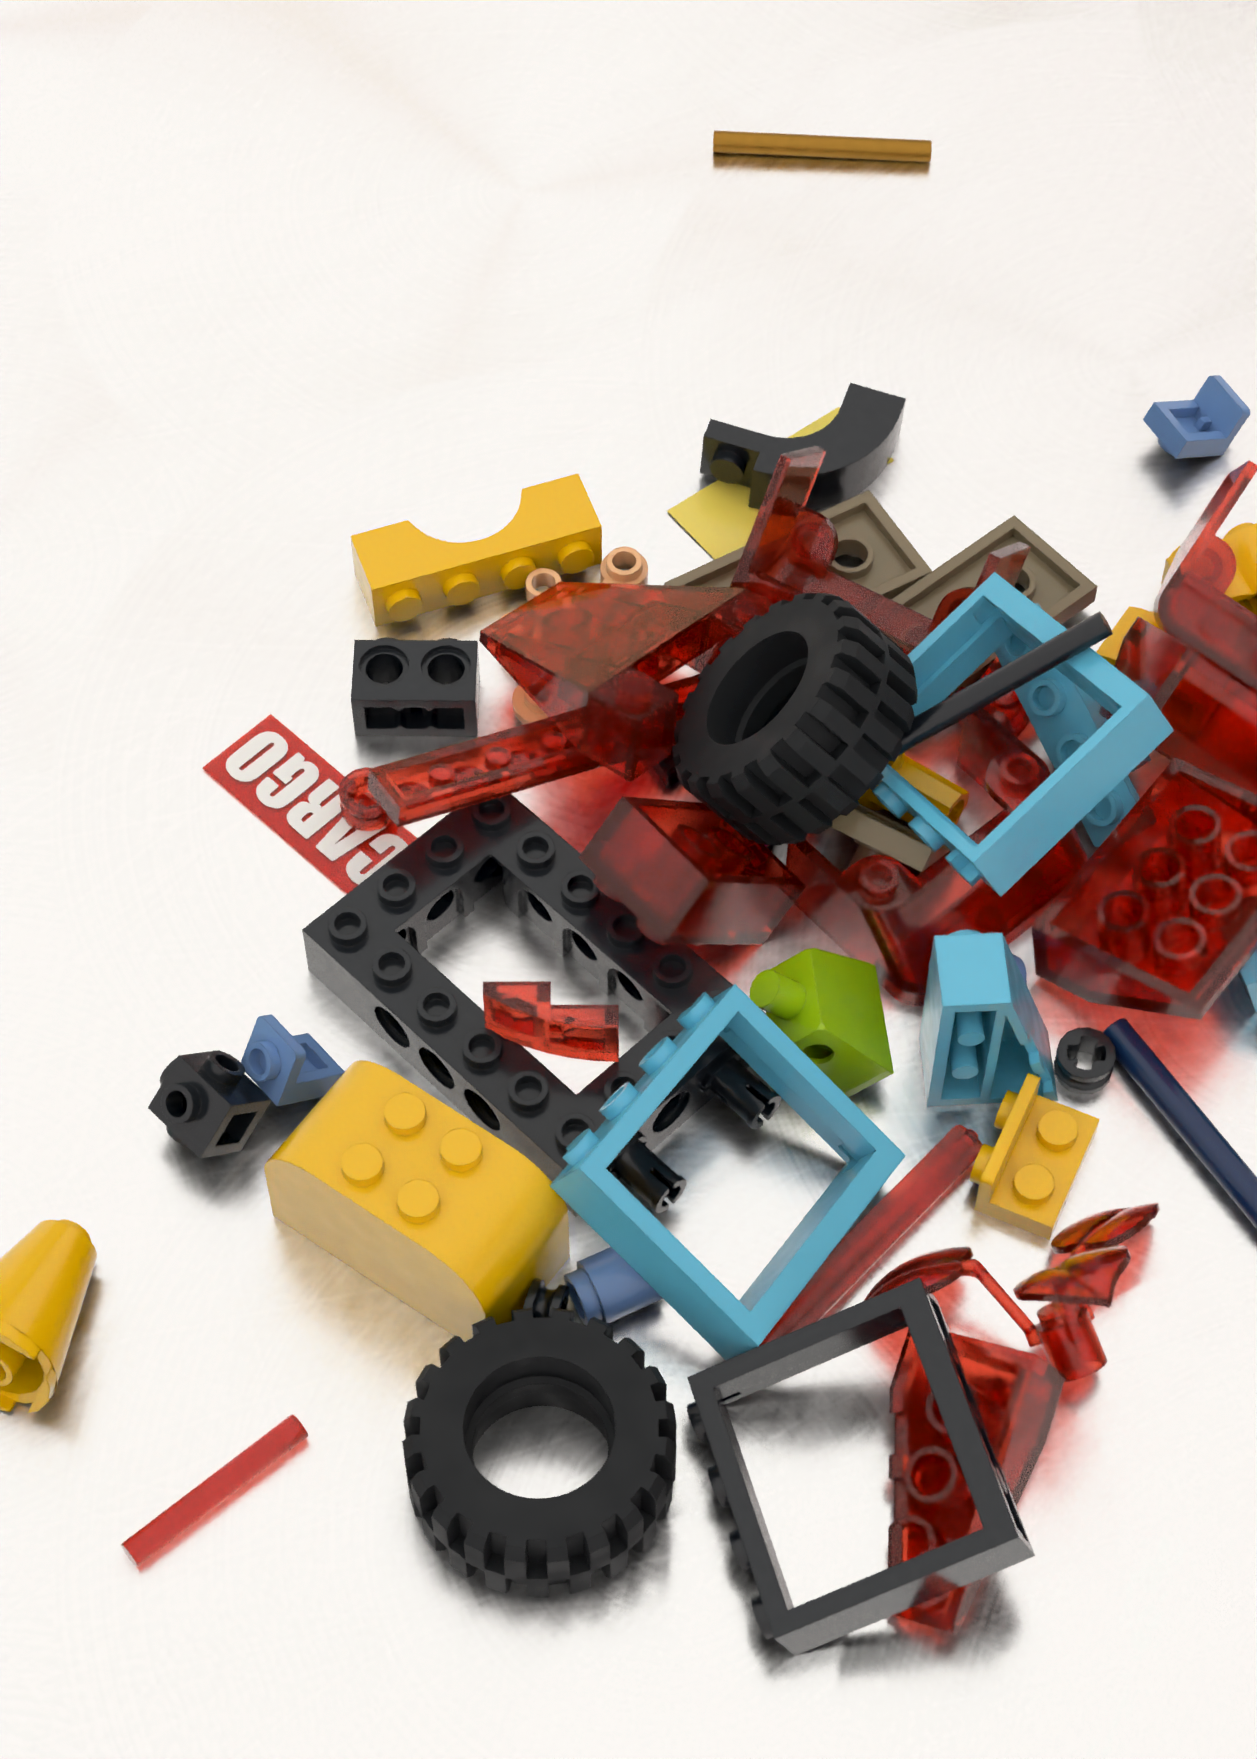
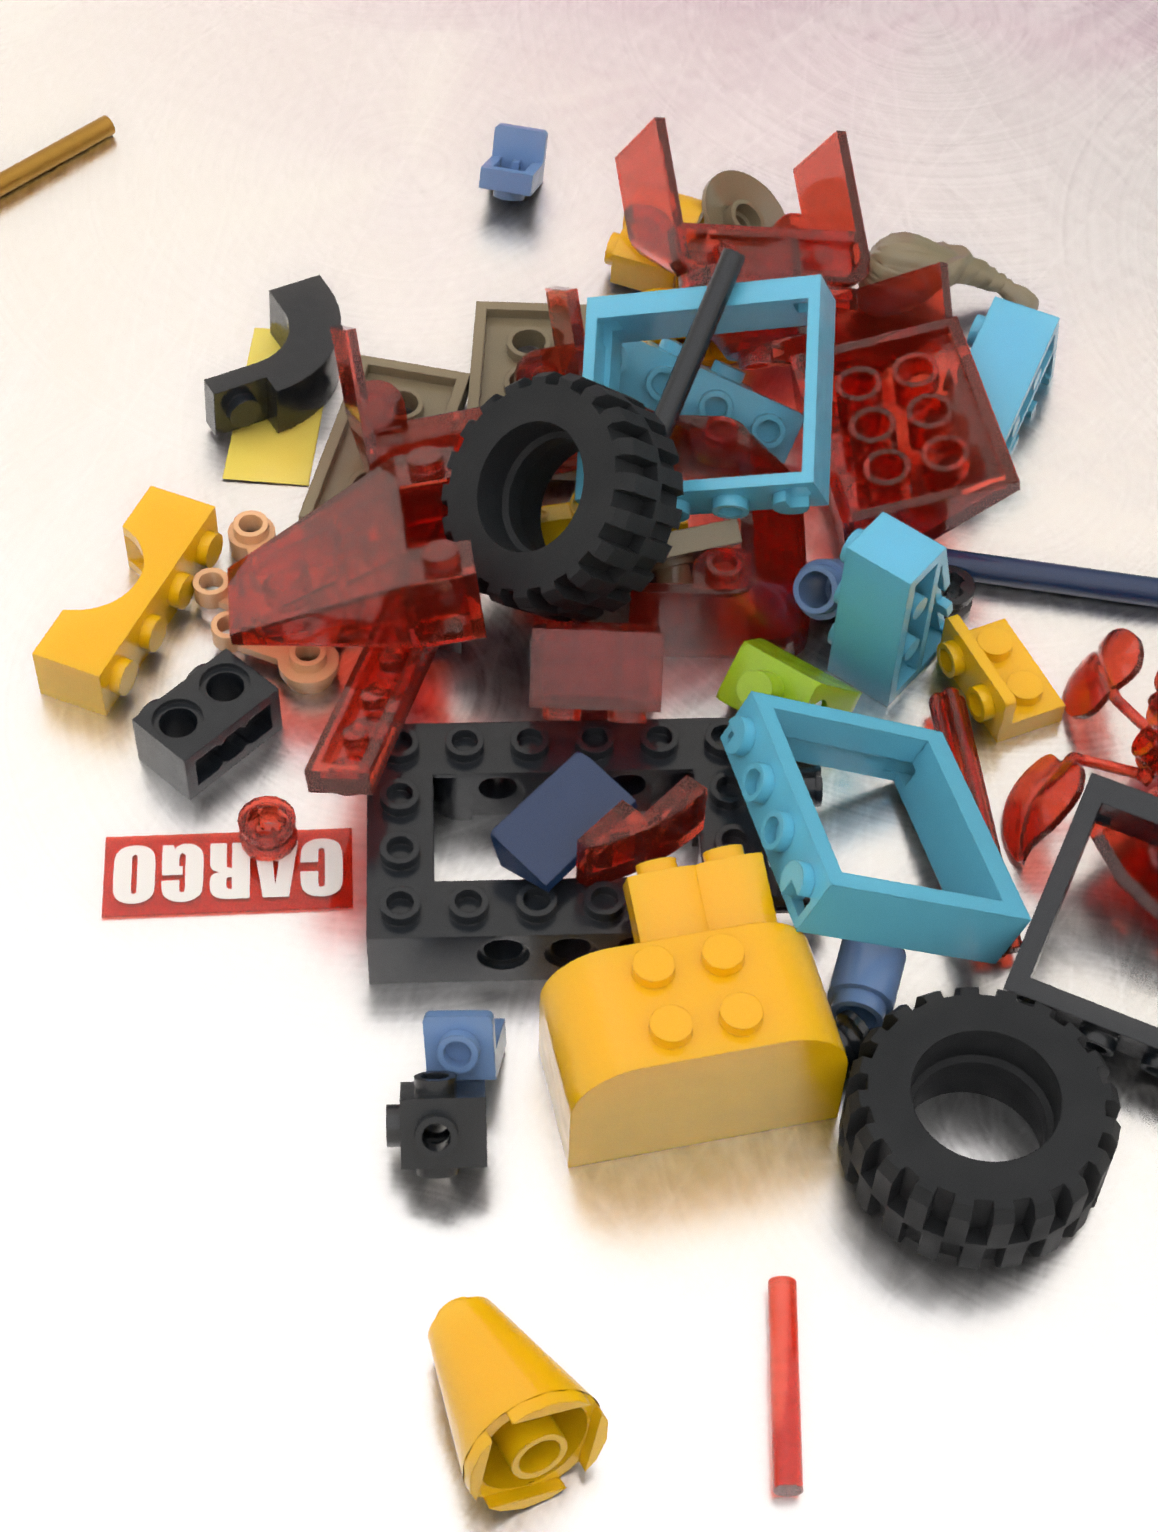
camera: 50 degrees left, 5 degrees down
none -> dark blue slope [490,751,638,892]
none -> yellow brick [623,844,778,943]

